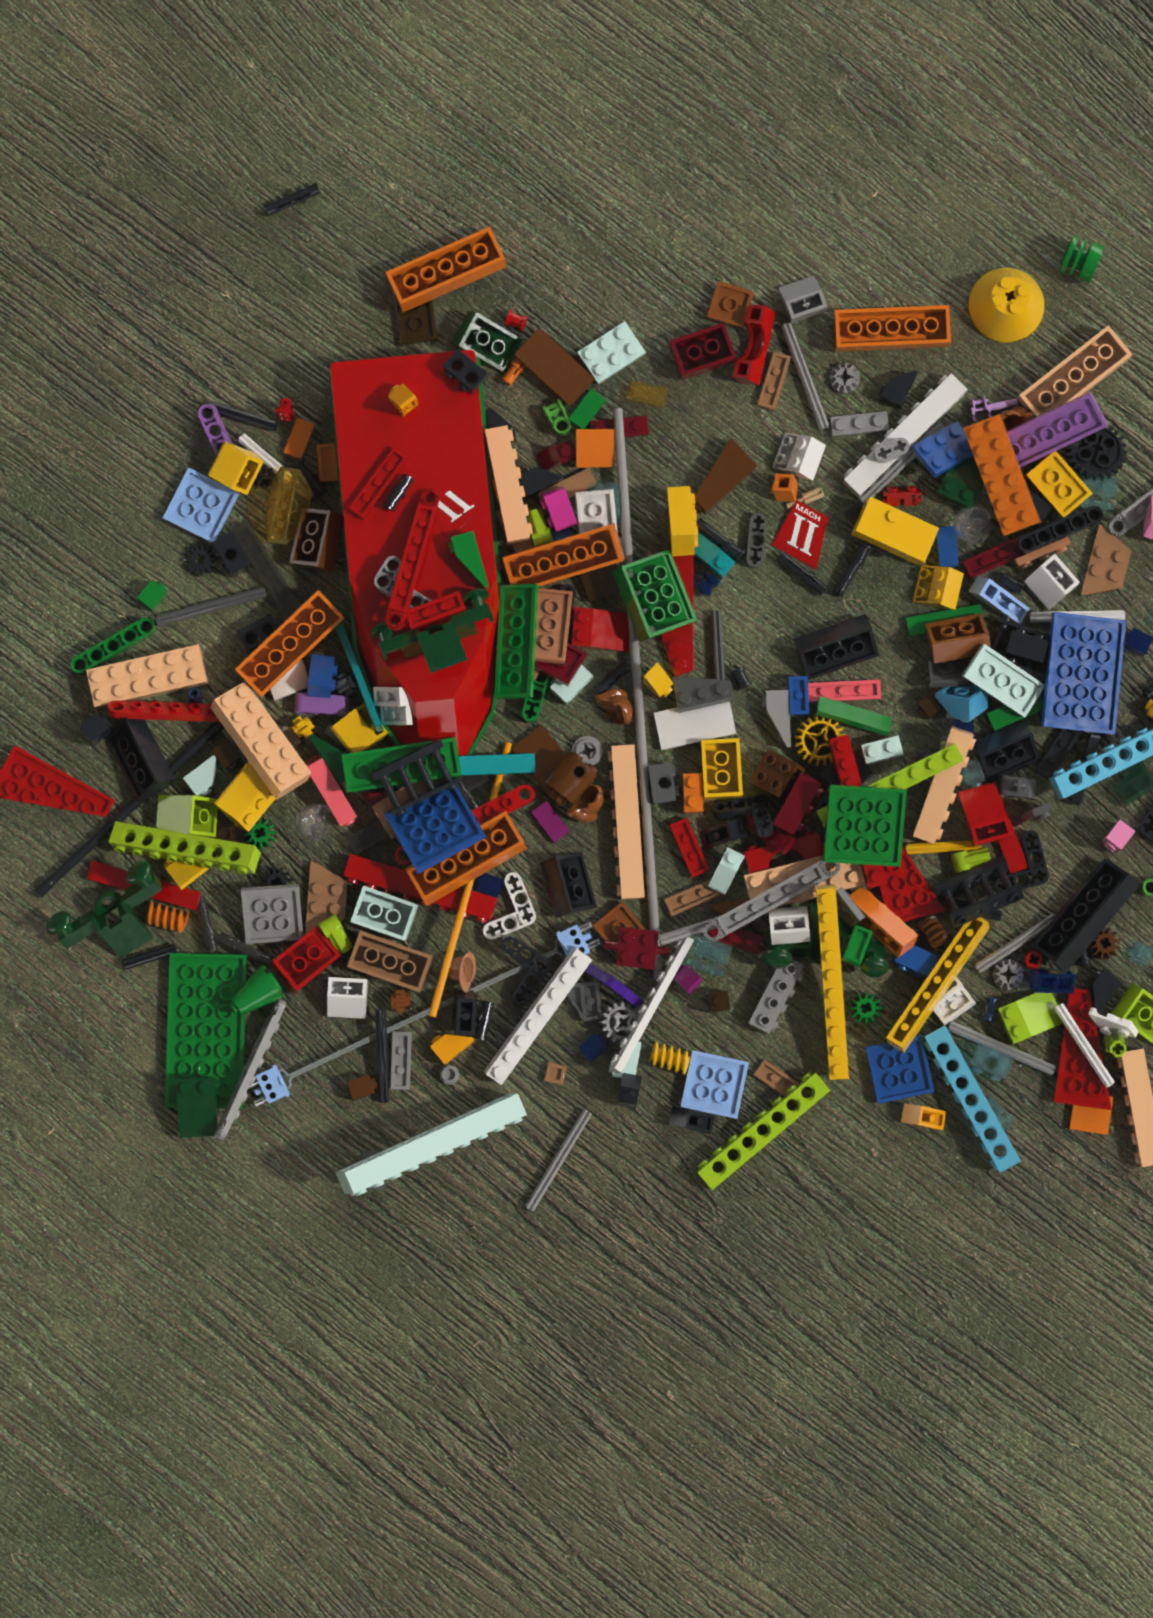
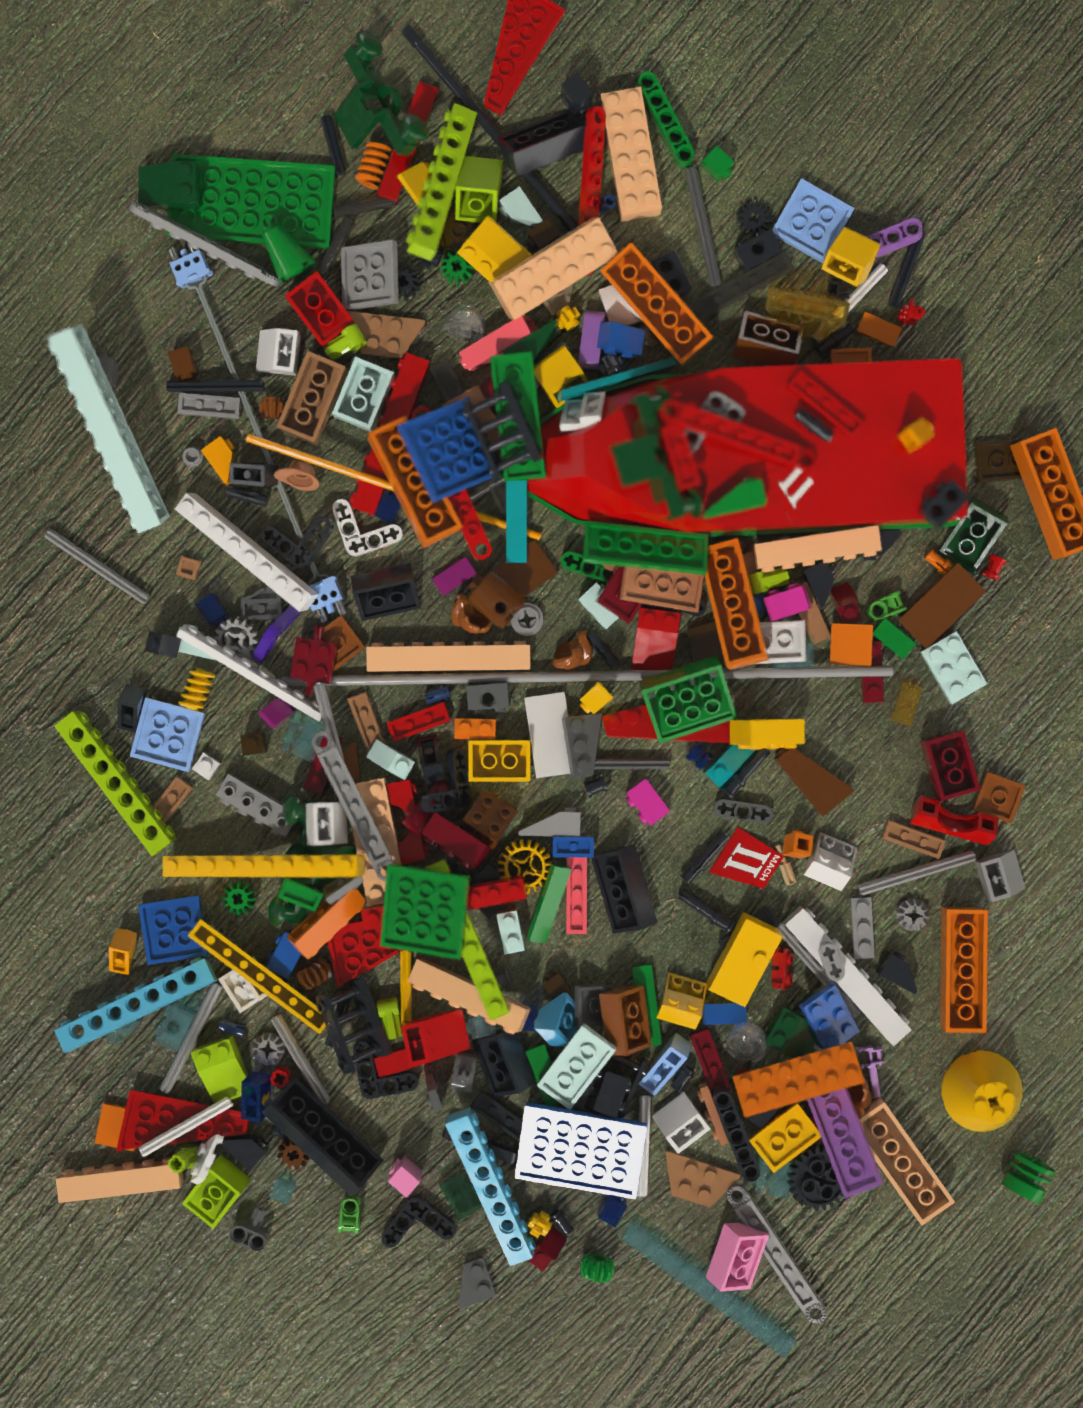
camera: 90 degrees right, 5 degrees up
none -> white plate [192,752,221,780]
none -> dark blue pin [424,685,451,705]
none -> dark pink brick [625,778,670,826]

